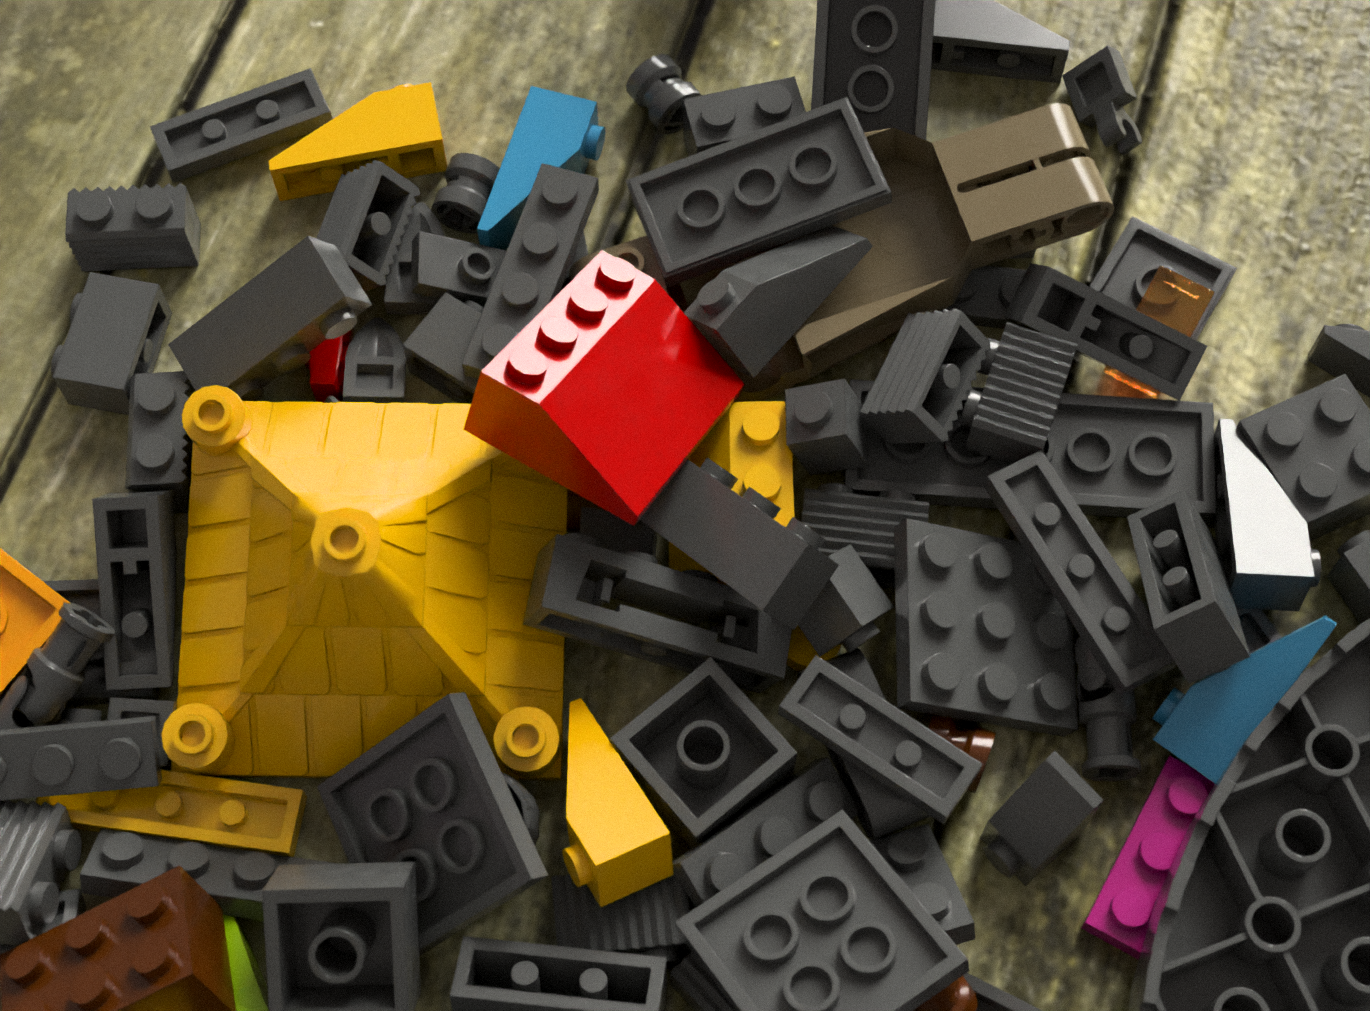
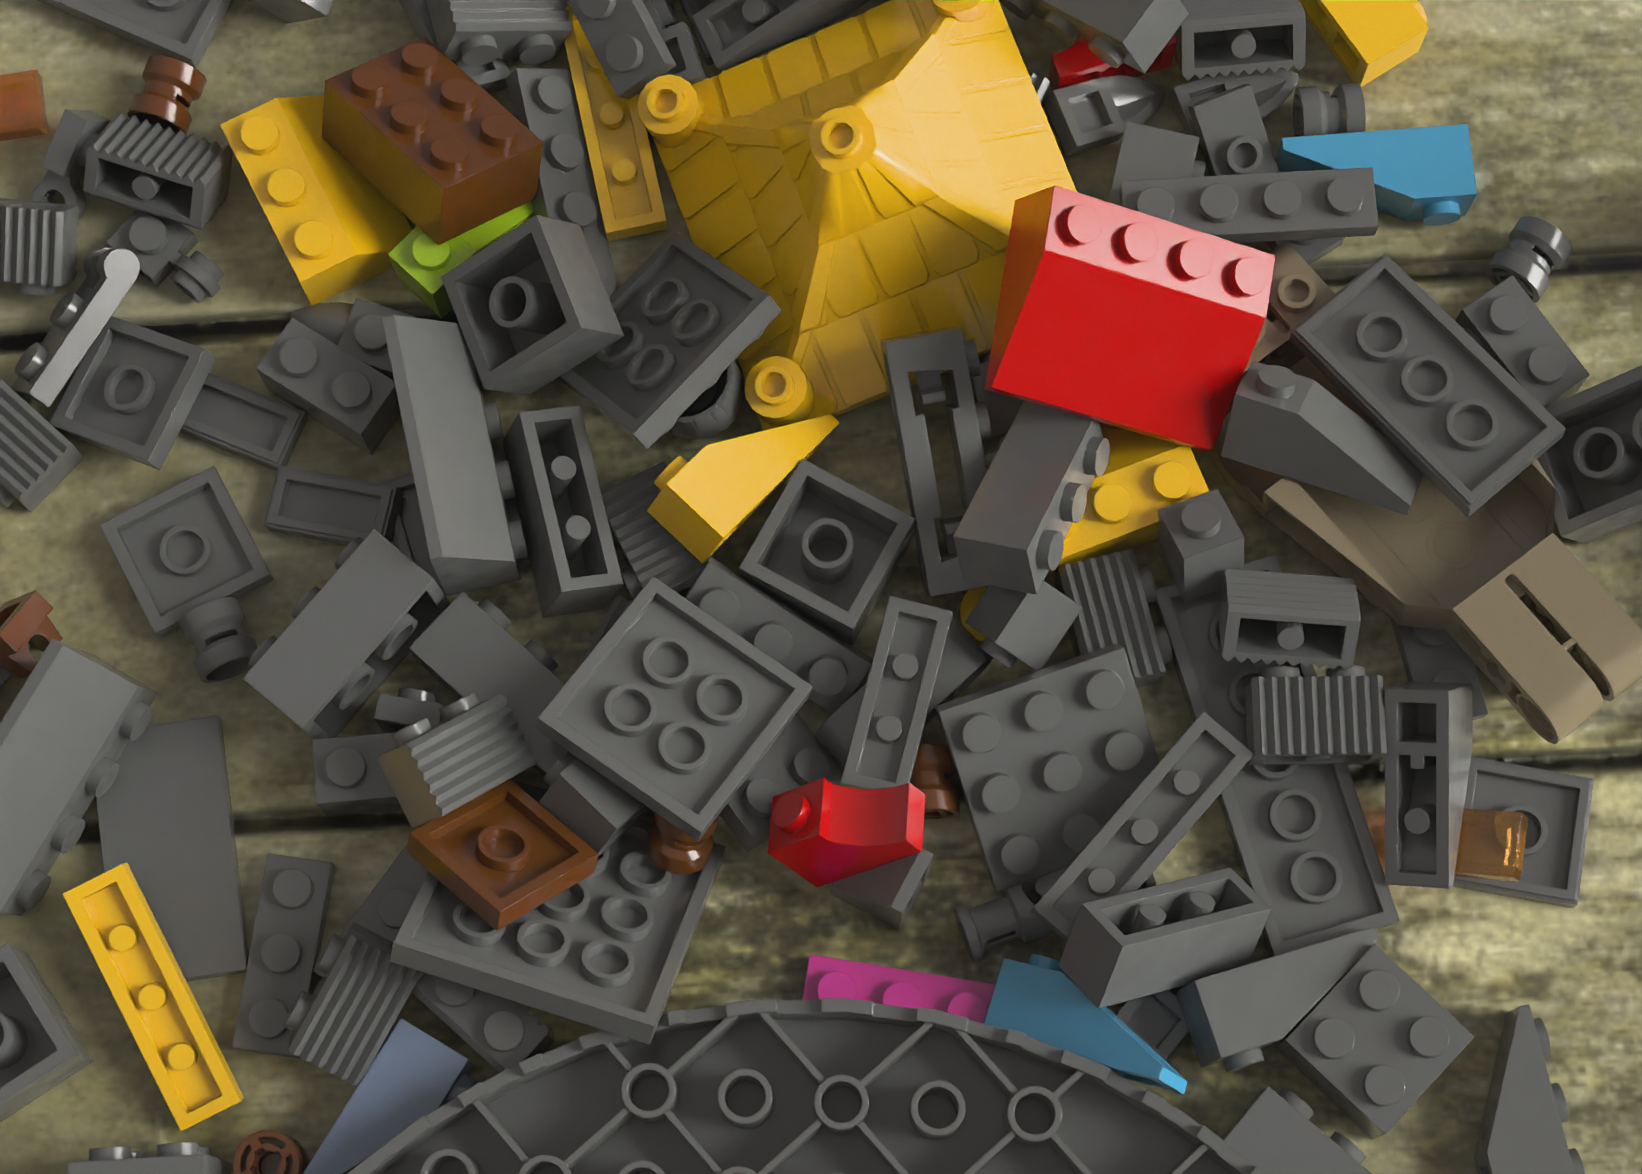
camera: 70 degrees right, 10 degrees up
none -> red arch [767,778,925,888]

